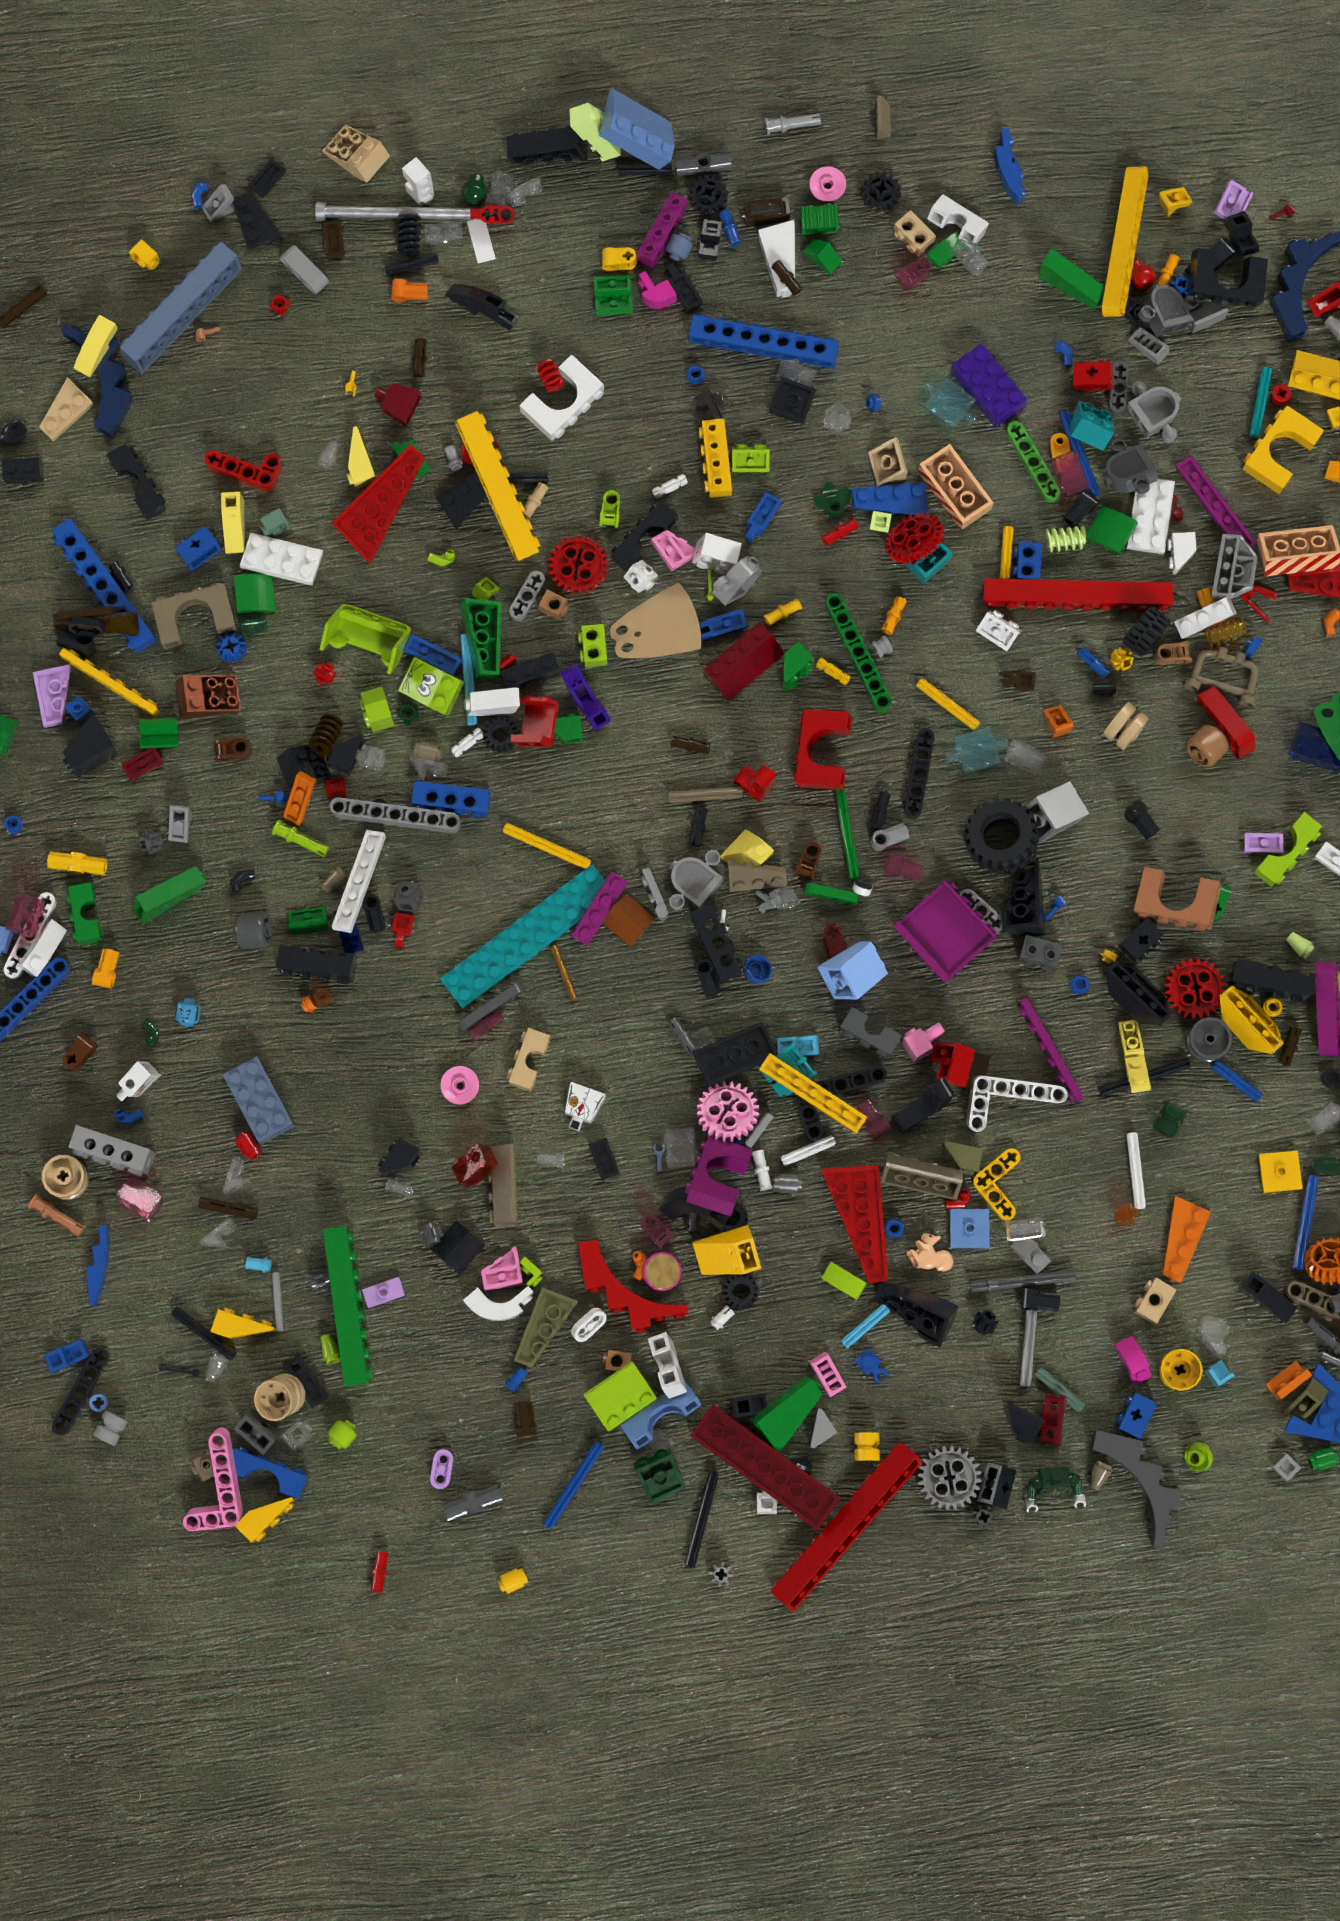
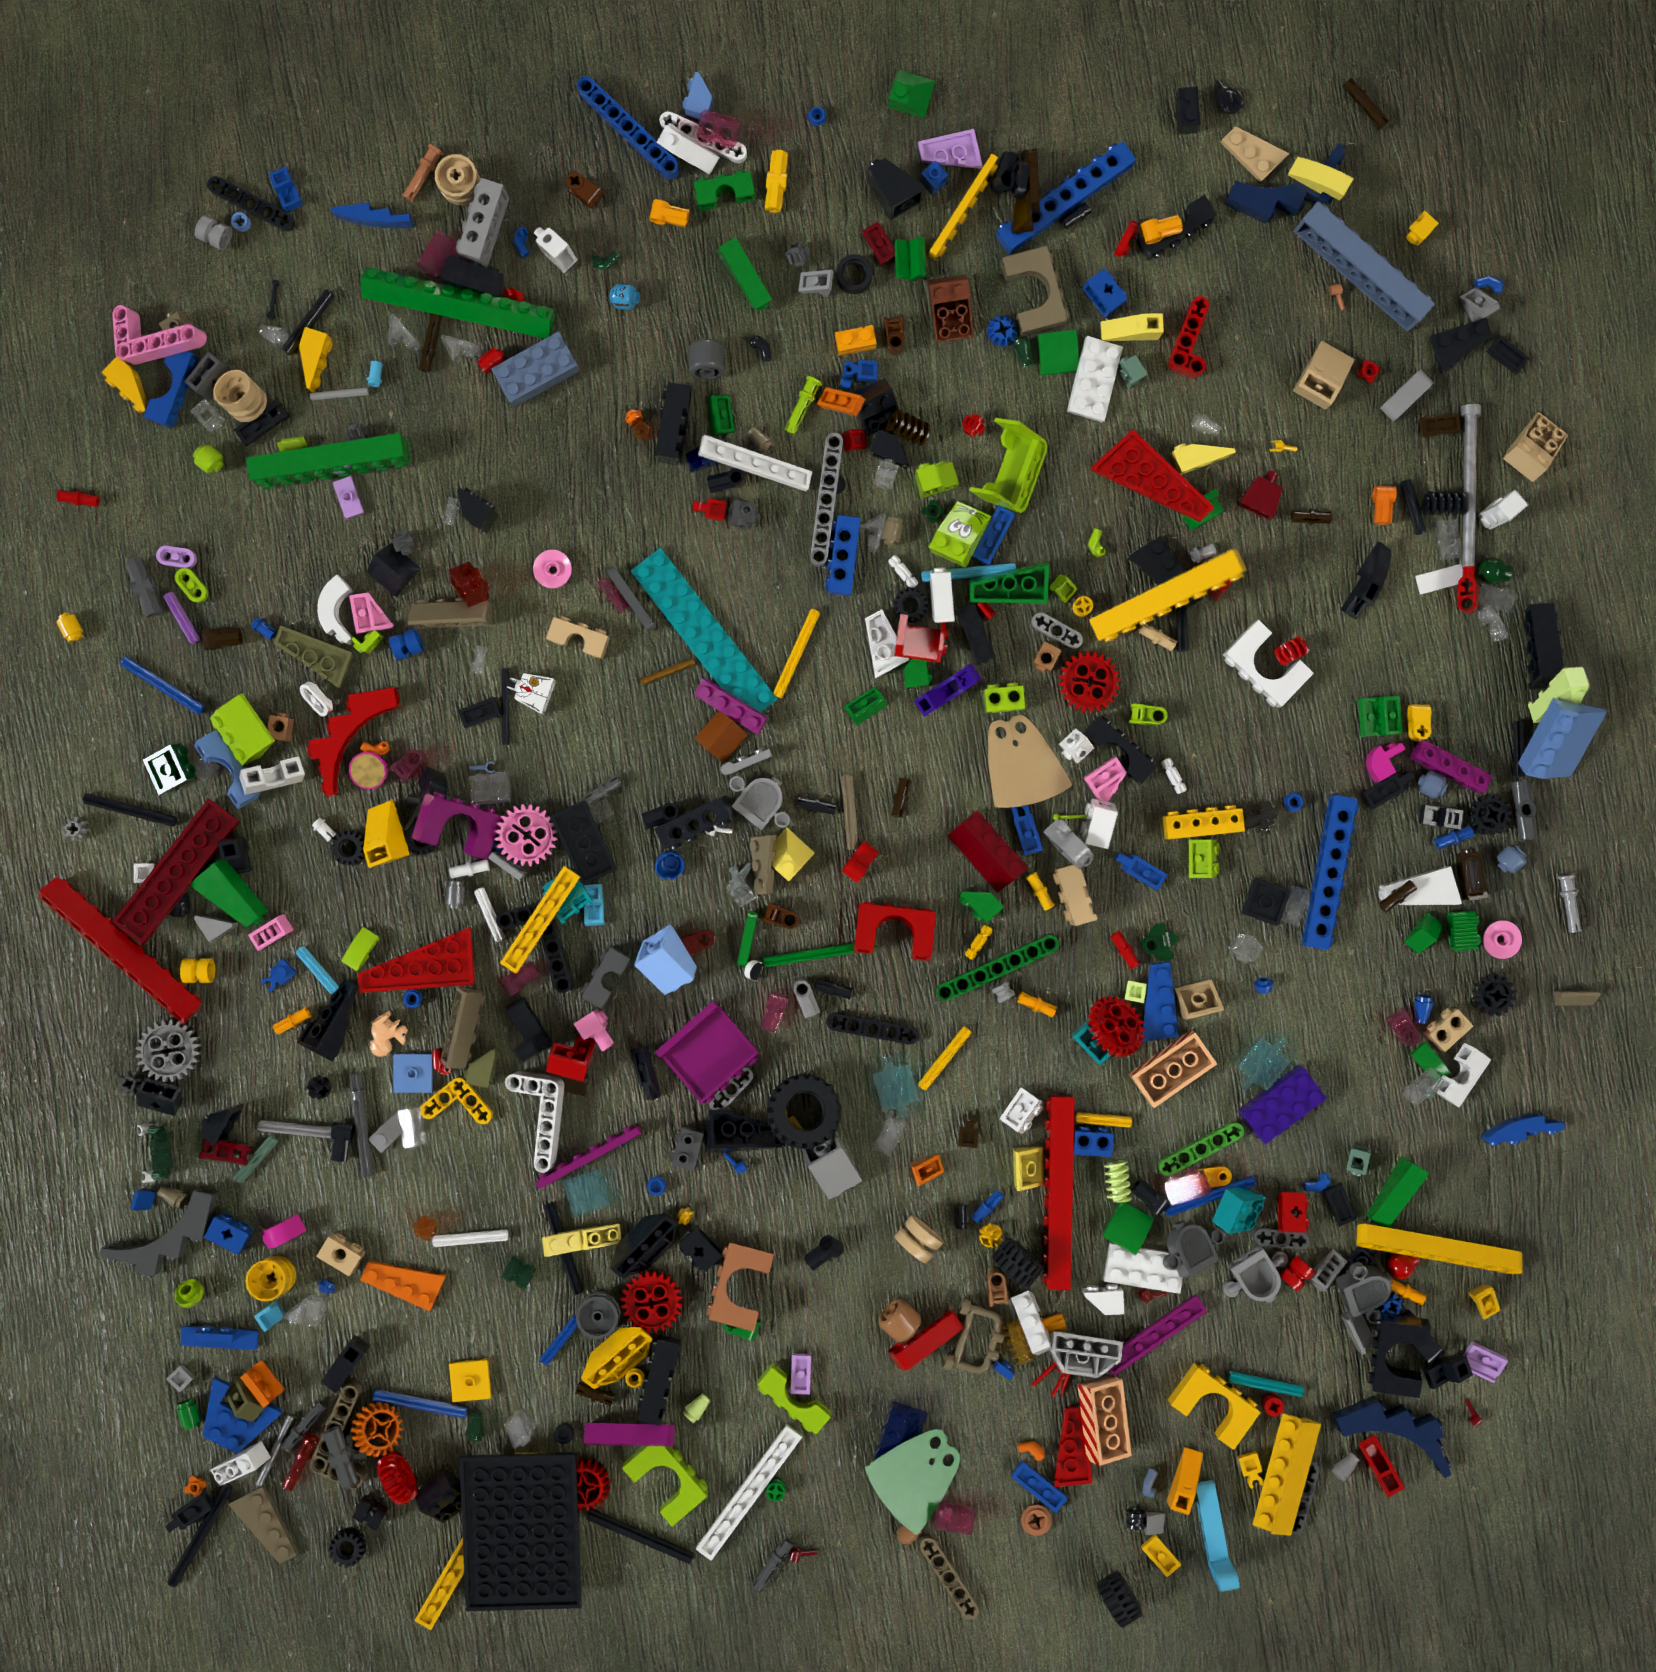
camera: 90 degrees right, 10 degrees up
none -> blue slope [130,1188,156,1210]
none -> medium lavender axle [163,592,200,644]
none -> lime plate [175,568,209,603]
none -> blue bracket [180,1325,259,1350]
none -> light orange axle [273,1007,312,1034]
none -> blue plate [317,1278,336,1295]
none -> green brick [360,267,555,339]
none -> blue wheel [389,628,424,661]
none -> black brick [439,255,504,297]
none -> black bar [501,668,510,745]
none -> red arm [503,288,525,302]
none -> clear light blue plate [562,1168,611,1217]
none -> black hinge [631,1046,660,1100]
none -> light orange brick [835,325,877,356]
none -> black tyre [836,254,873,294]
none -> green slope [843,686,888,726]
none -> blue plate [844,360,878,382]
none -> white wing [865,609,909,679]
none -> light yellow slope [1013,1147,1044,1191]
none -> tan wedge [1053,864,1098,926]
none -> yellow wheel [1072,596,1093,617]
none -> red plate [1114,219,1140,258]
none -> light orange piece [1141,215,1182,244]
none -> red wheel [1279,1255,1316,1292]
none -> tan slope [1293,340,1355,410]
none -> black tile [1323,1183,1357,1226]
none -> sand green brick [1346,1144,1372,1176]
none -> blue cone [1414,994,1434,1024]
none -> sand blue head [1497,845,1527,873]

